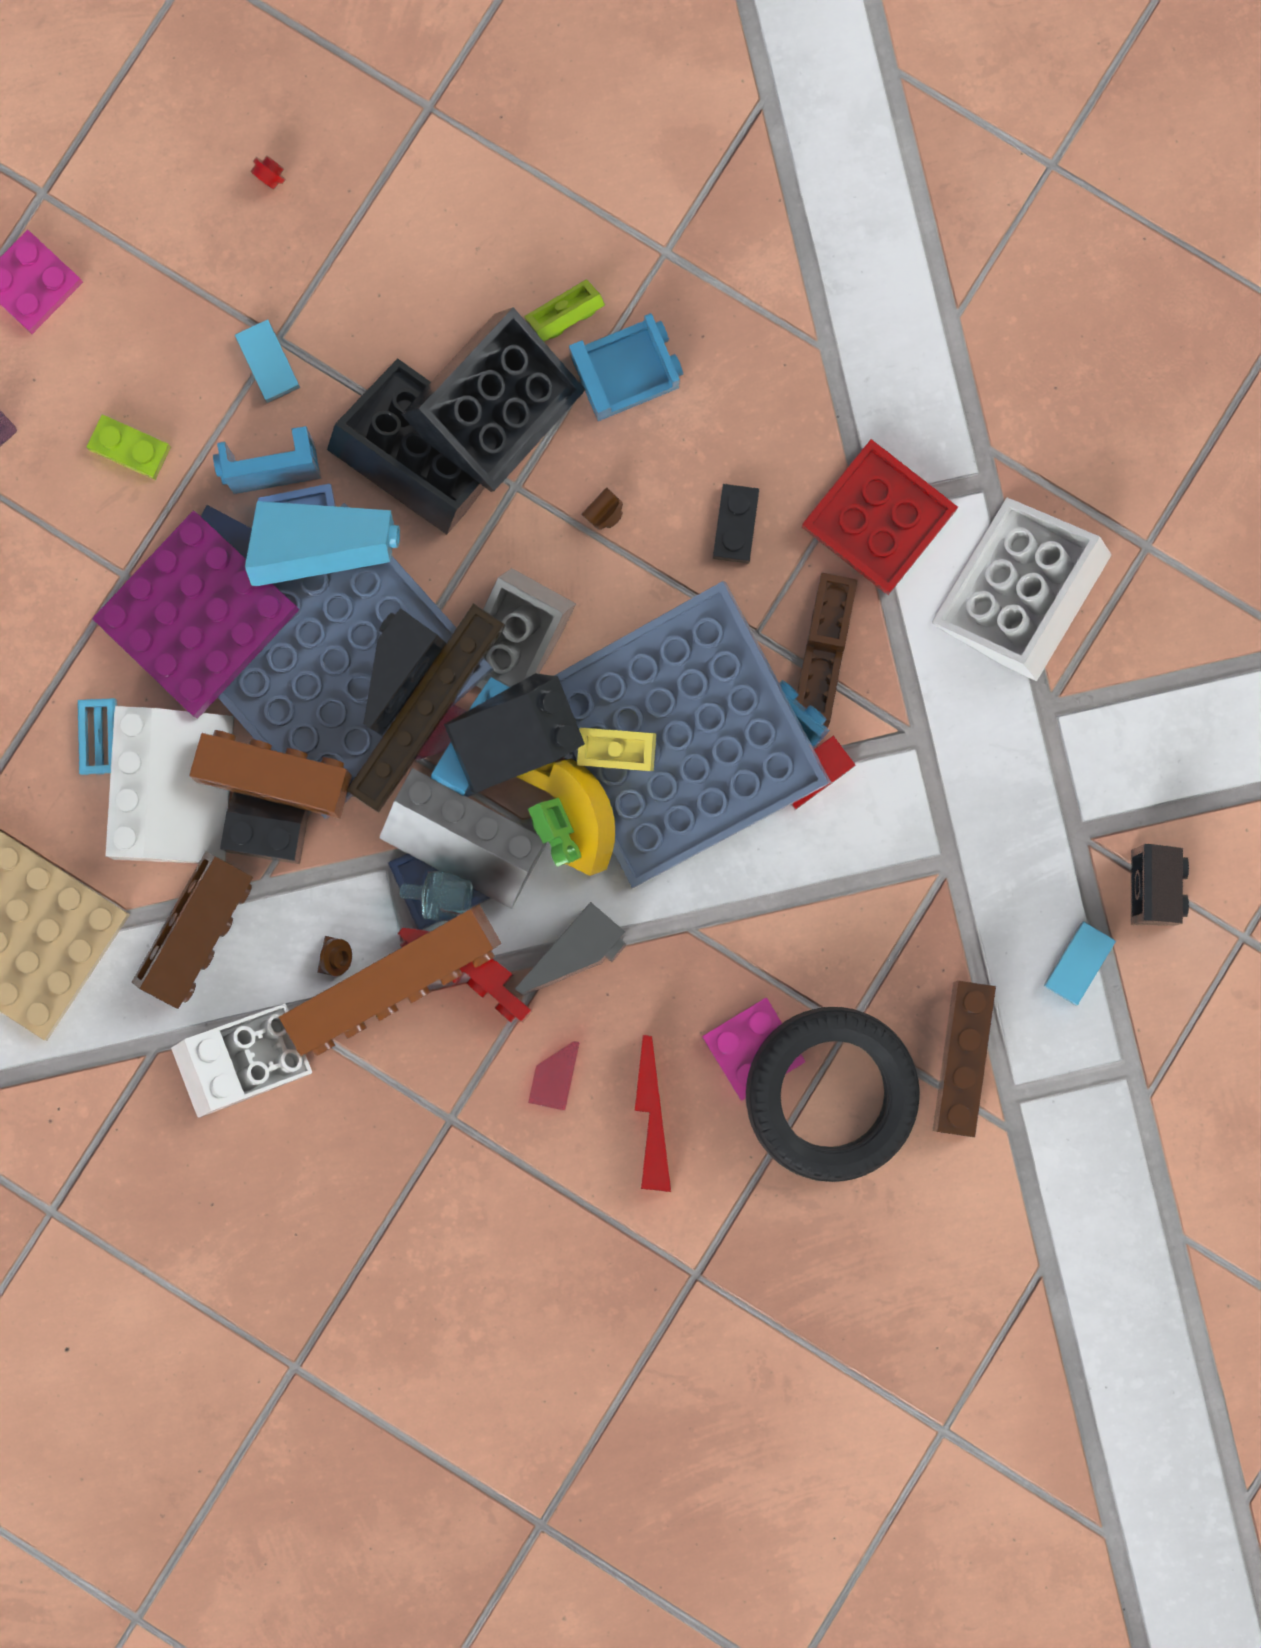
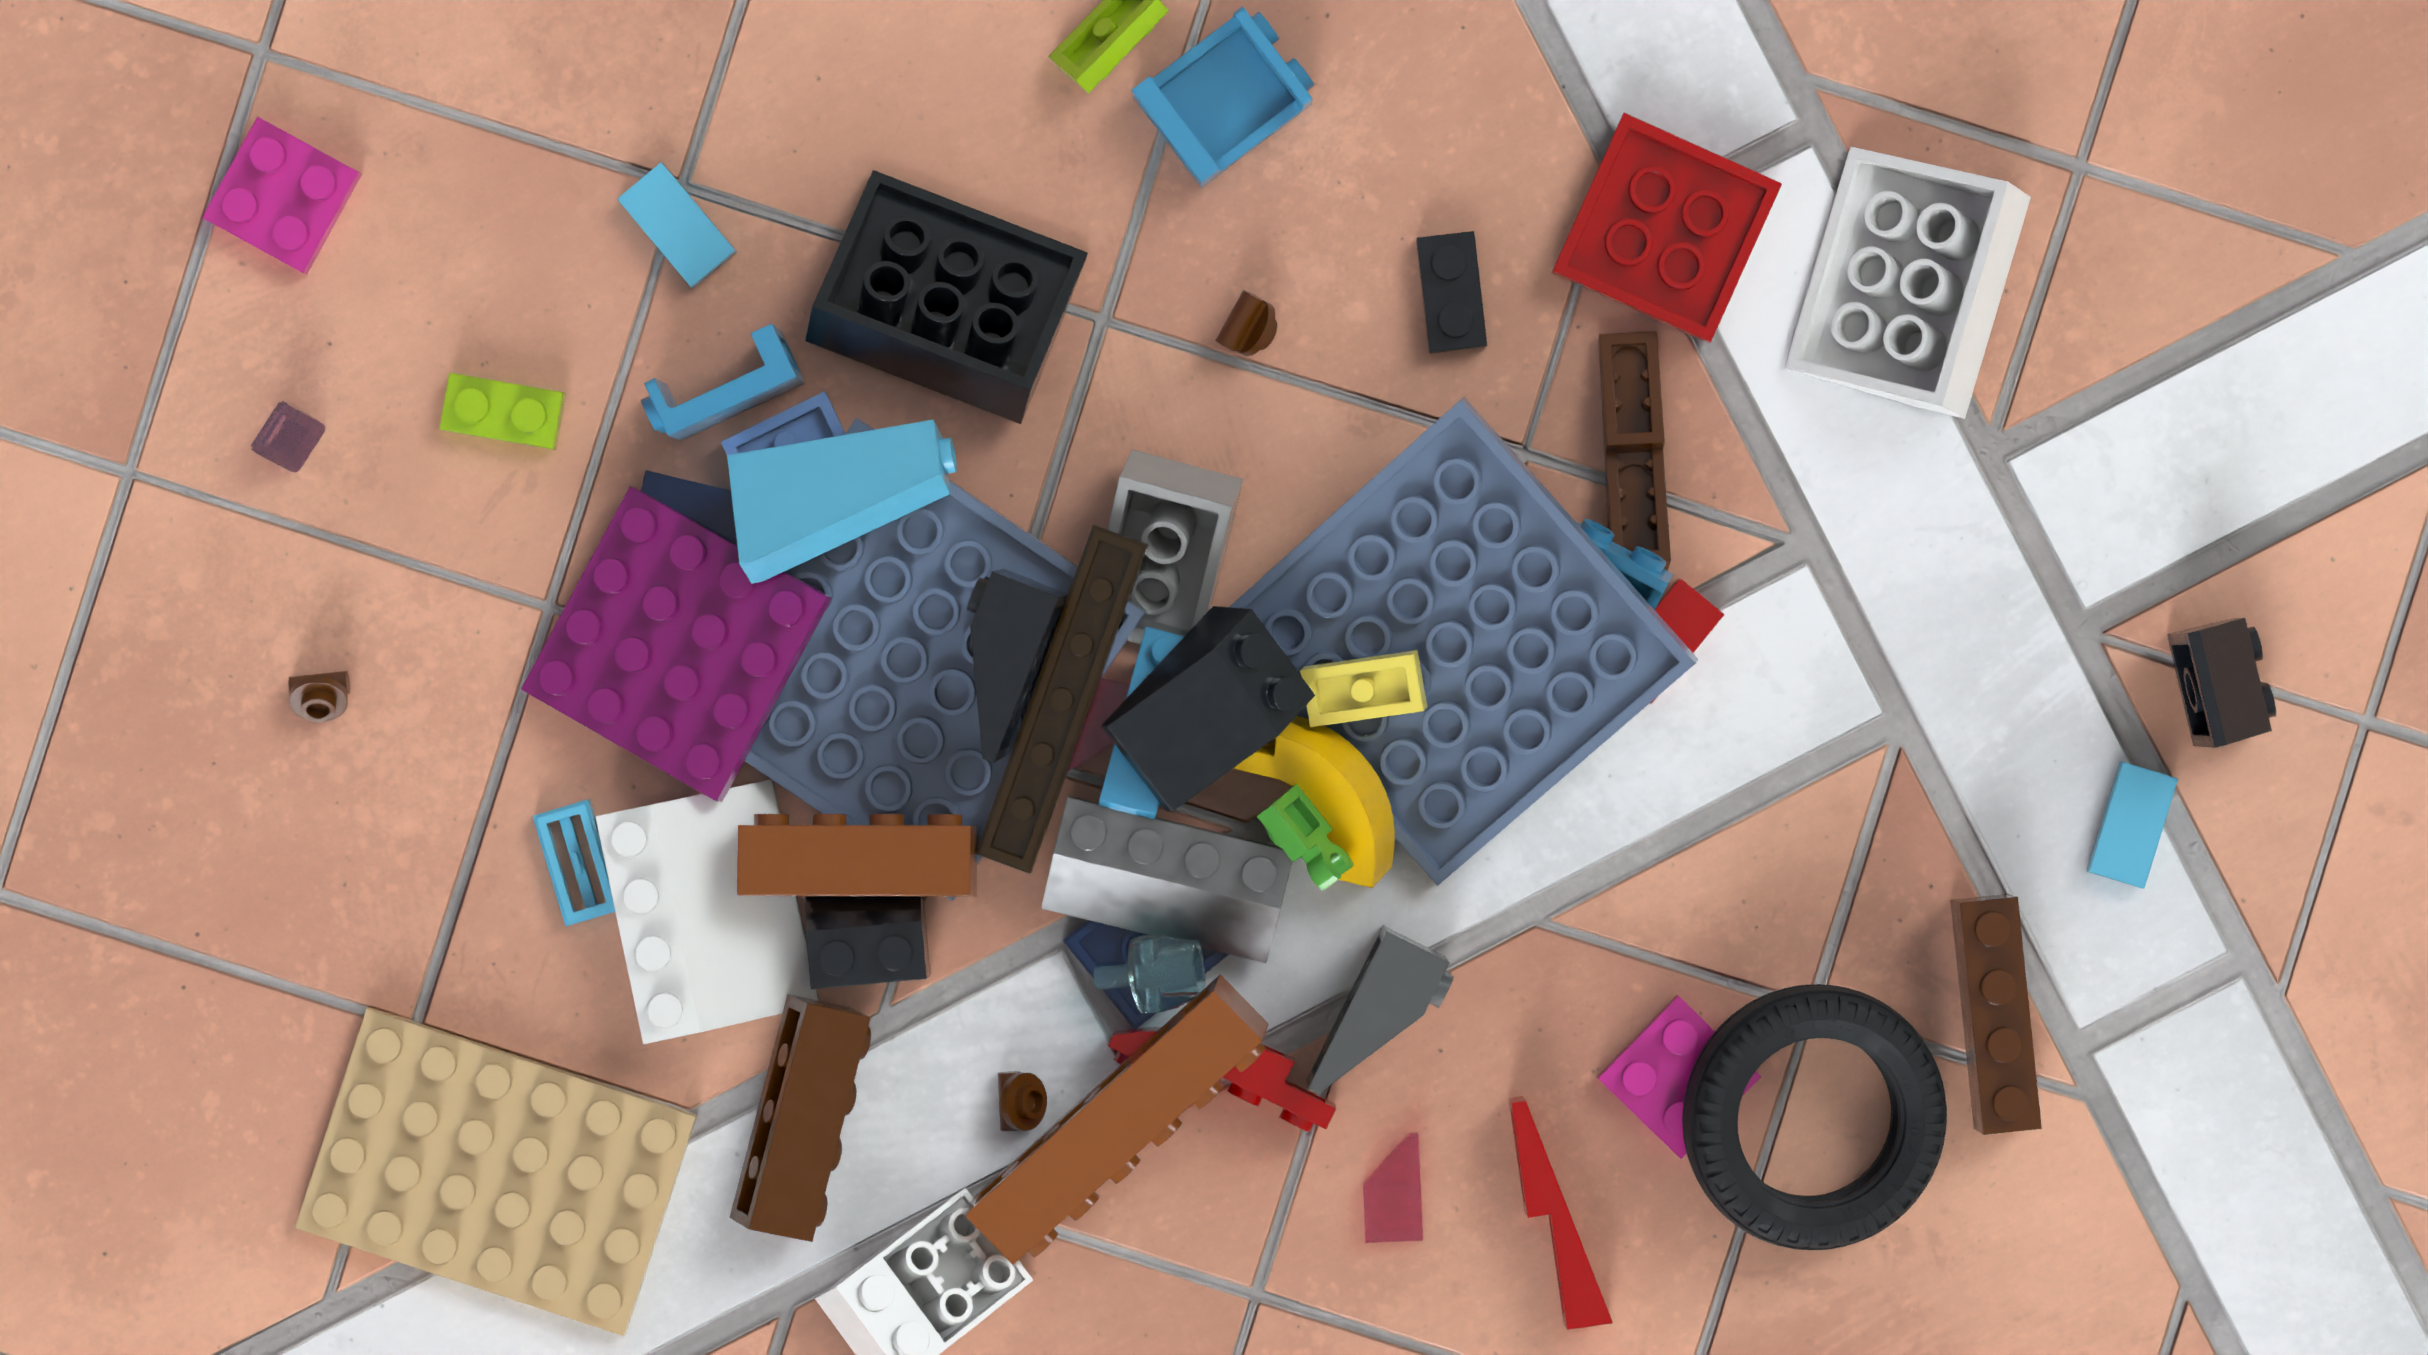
camera: 15 degrees left, 5 degrees up
black slope [401,307,585,492] -> none

